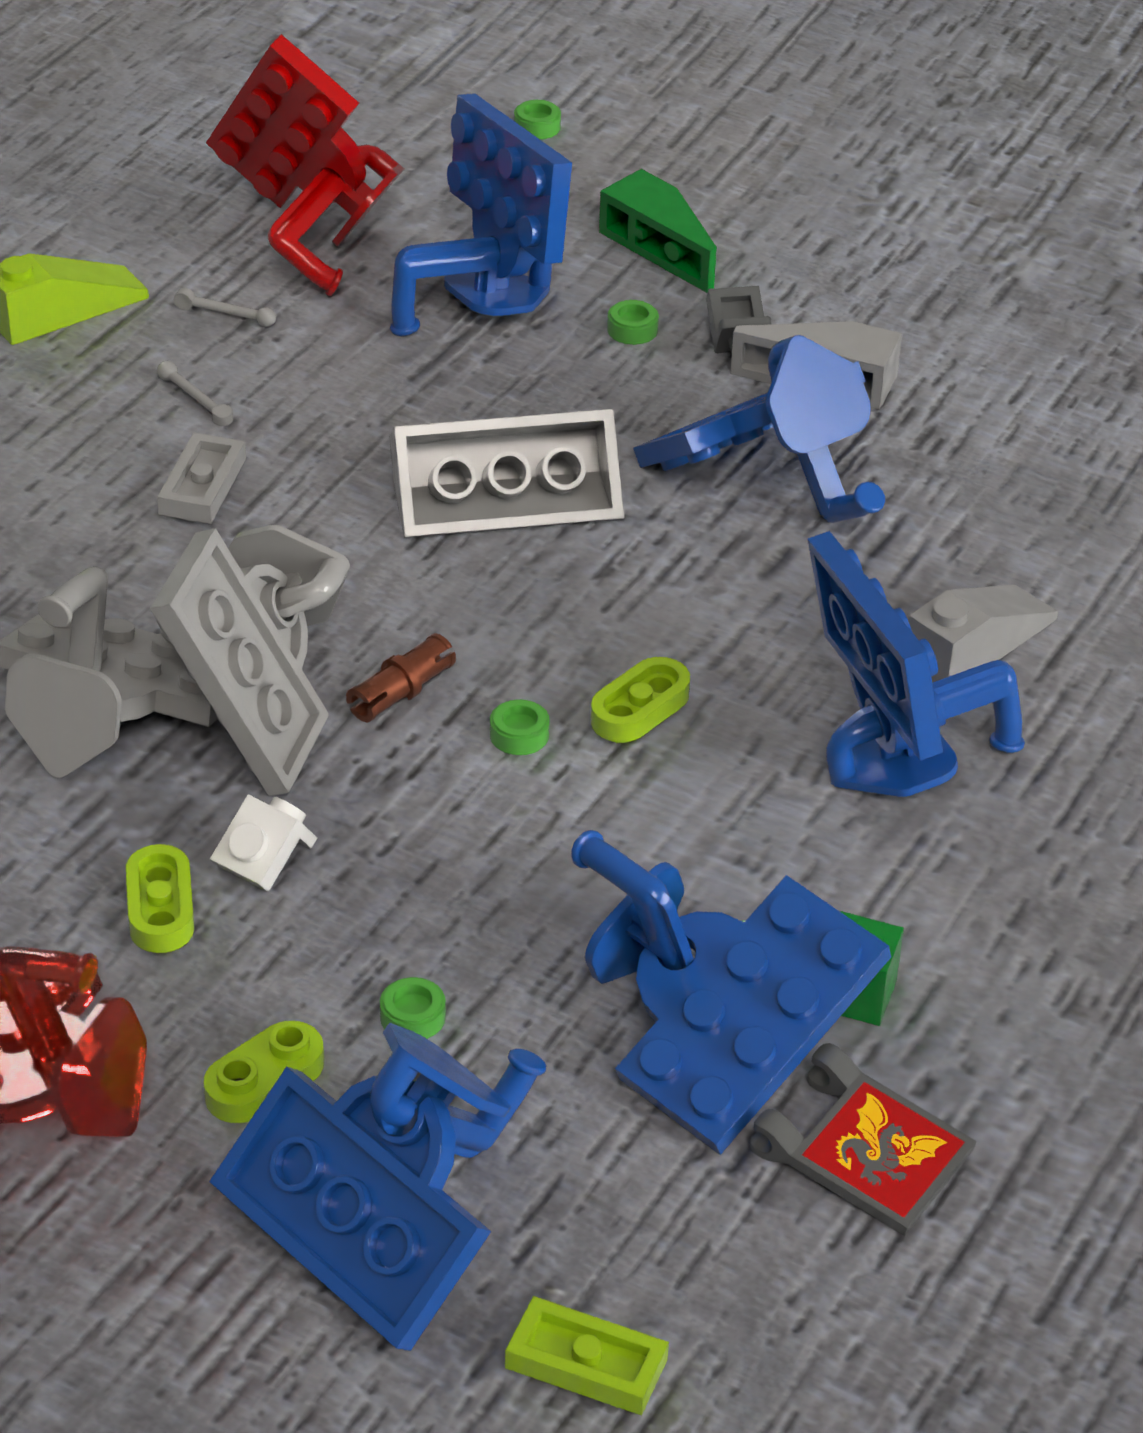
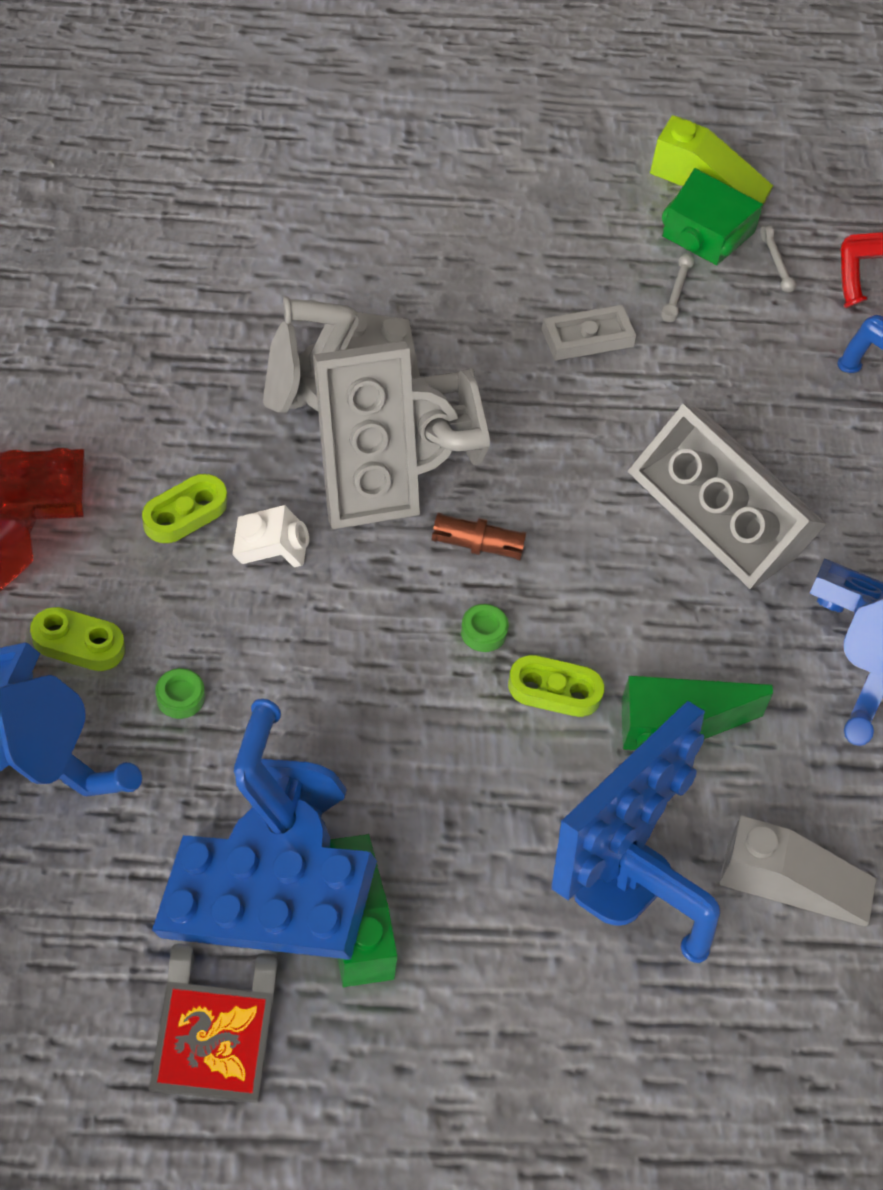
camera: 55 degrees right, 15 degrees up
none -> green slope [622,676,773,750]
none -> green torso [662,168,764,266]

